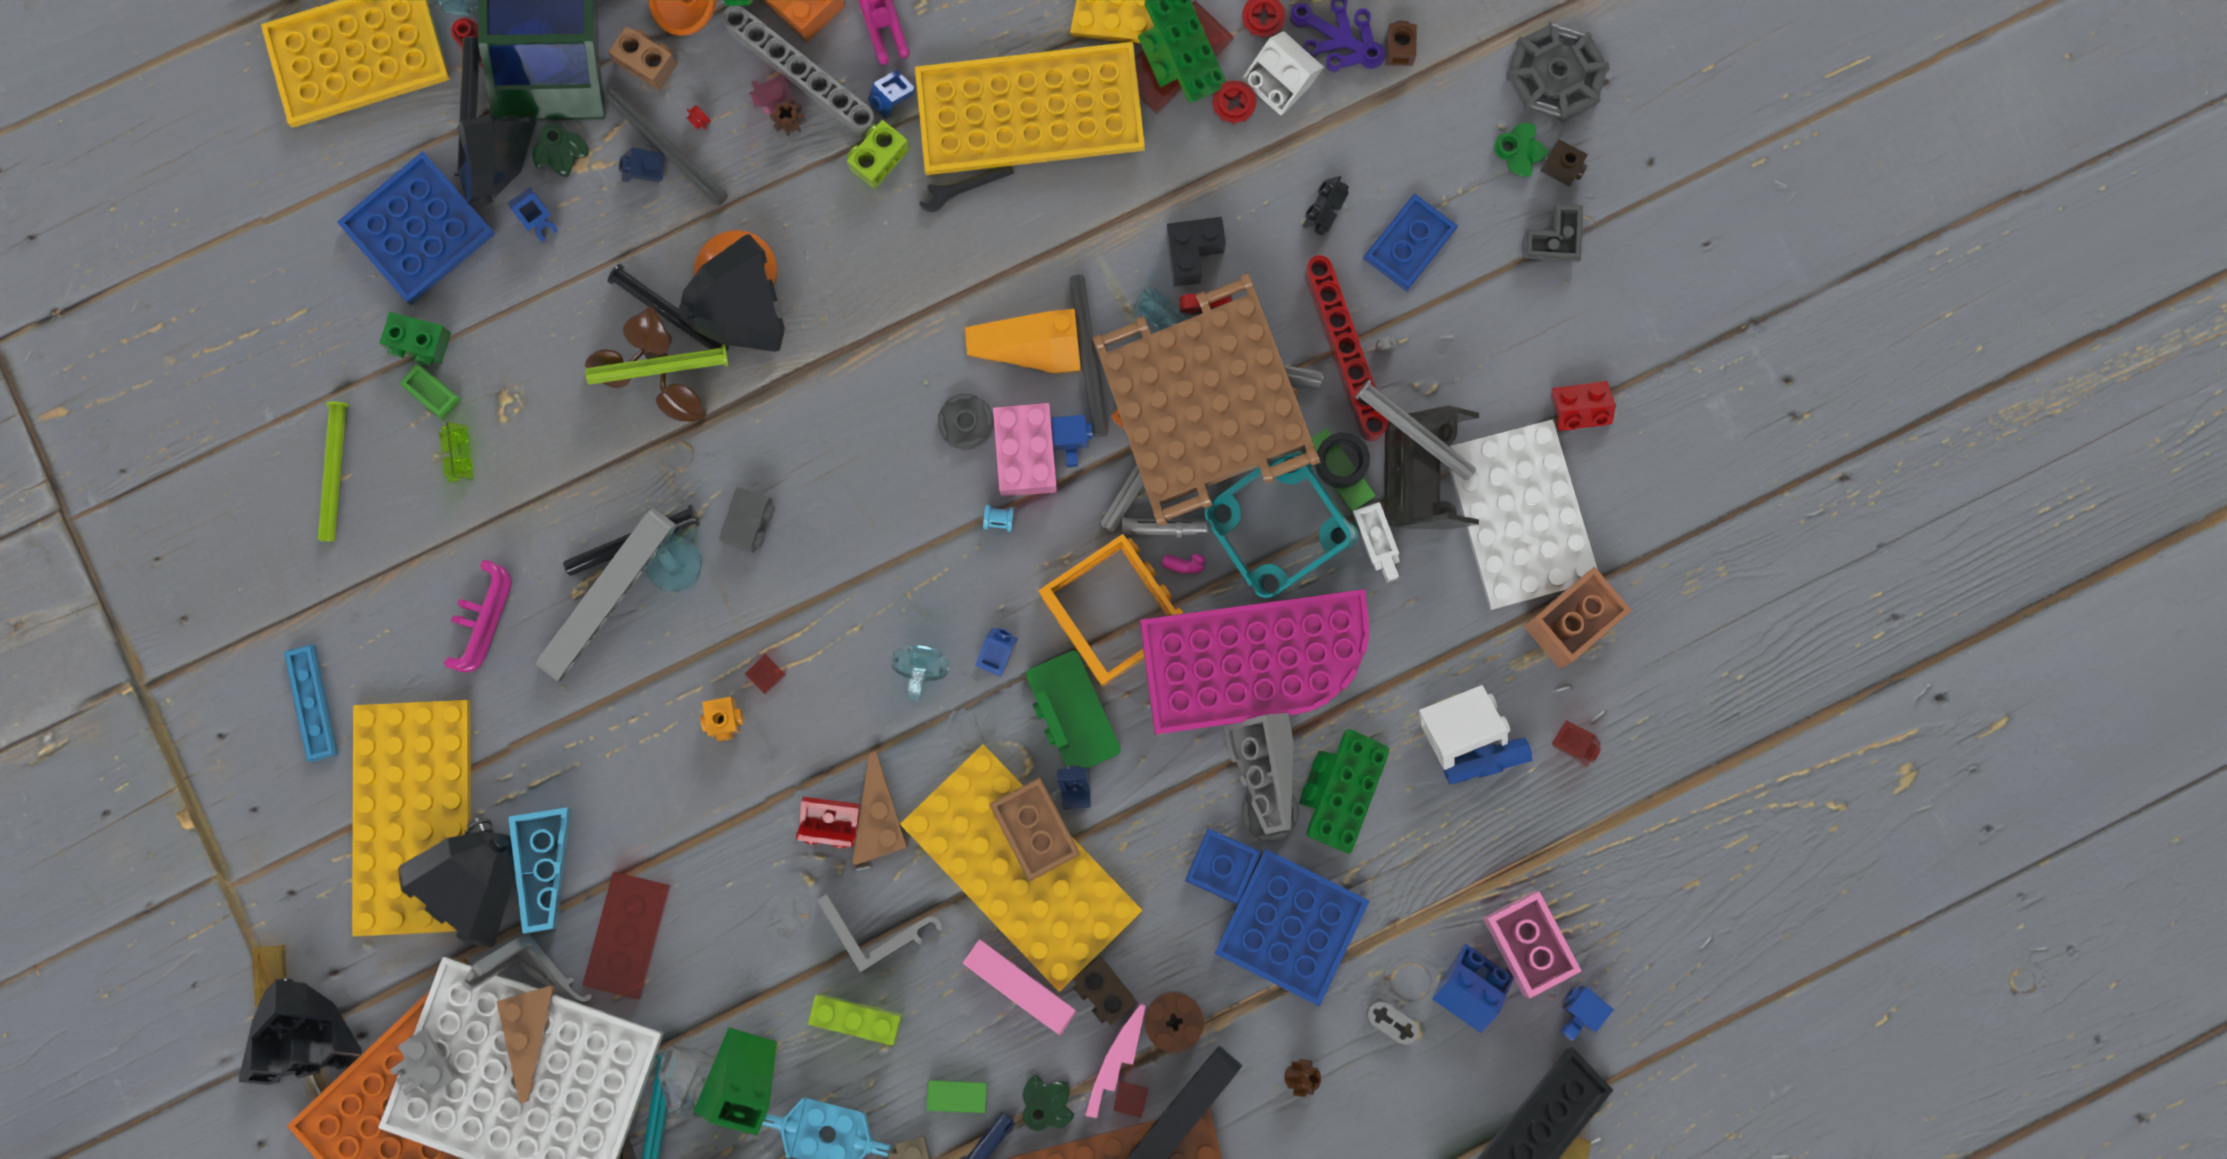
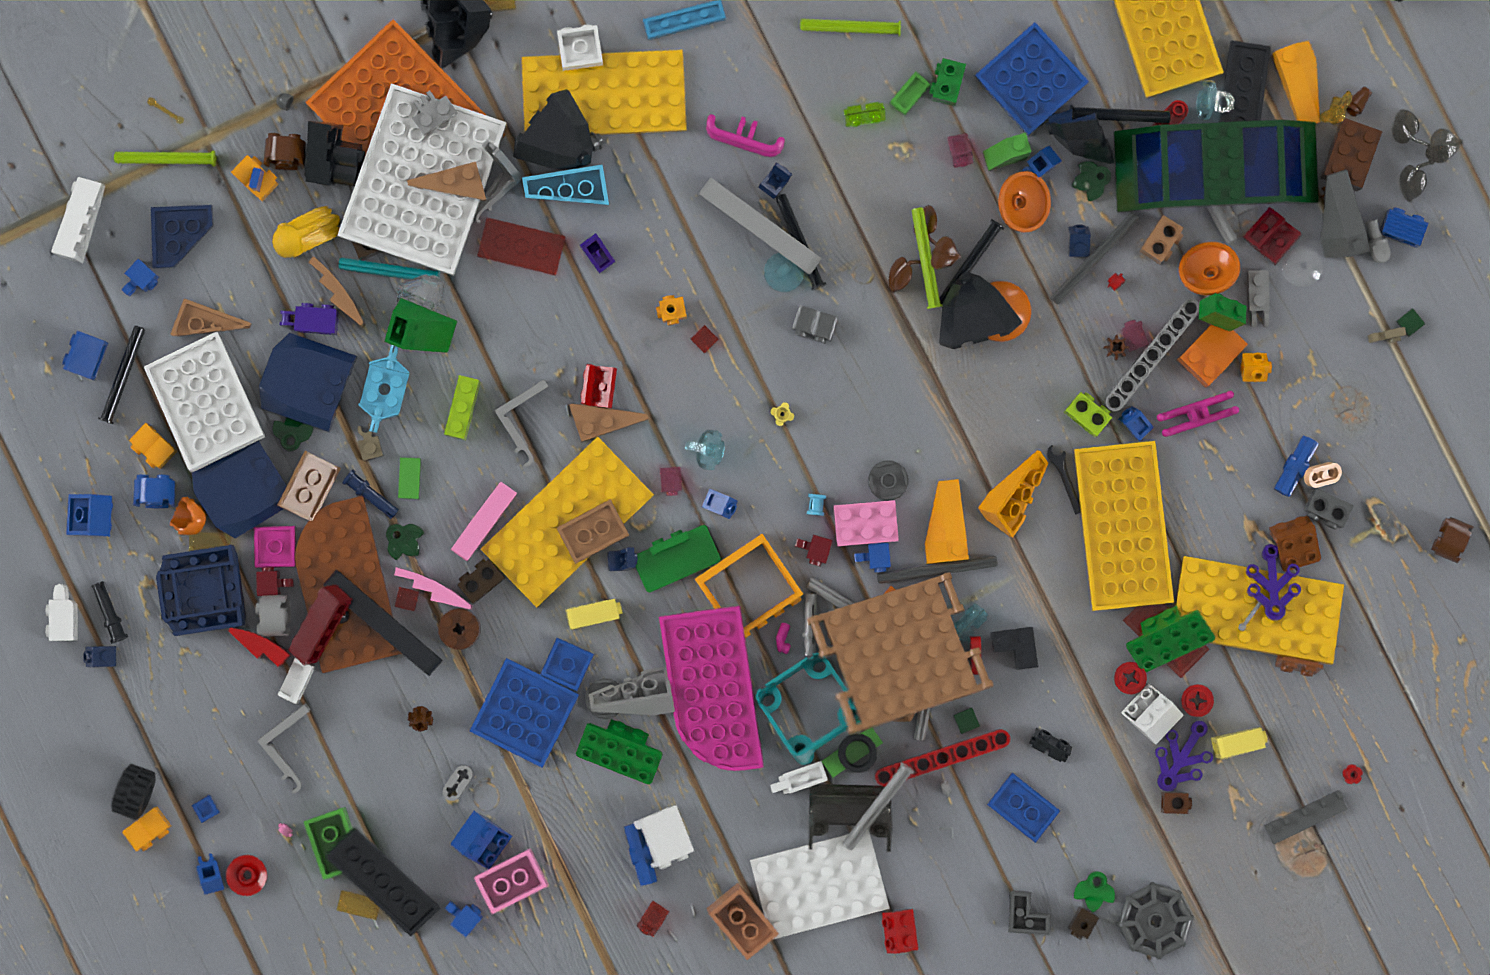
camera: 85 degrees right, 5 degrees up
none -> white plate [557,24,603,71]
none -> light yellow slope [566,599,623,630]
none -> dark purple slope [580,233,616,274]
none -> clear pink bracket [660,467,682,496]
none -> dark blue bracket [758,163,792,199]
none -> light yellow plate [771,402,794,426]
none -> dark red brick [795,534,833,567]
none -> clear pink bracket [947,133,973,168]
none -> dark green tile [953,707,980,734]
none -> light orange wedge [978,450,1049,538]
none -> bright green slope [983,132,1031,171]
none -> orange dish [998,171,1051,232]

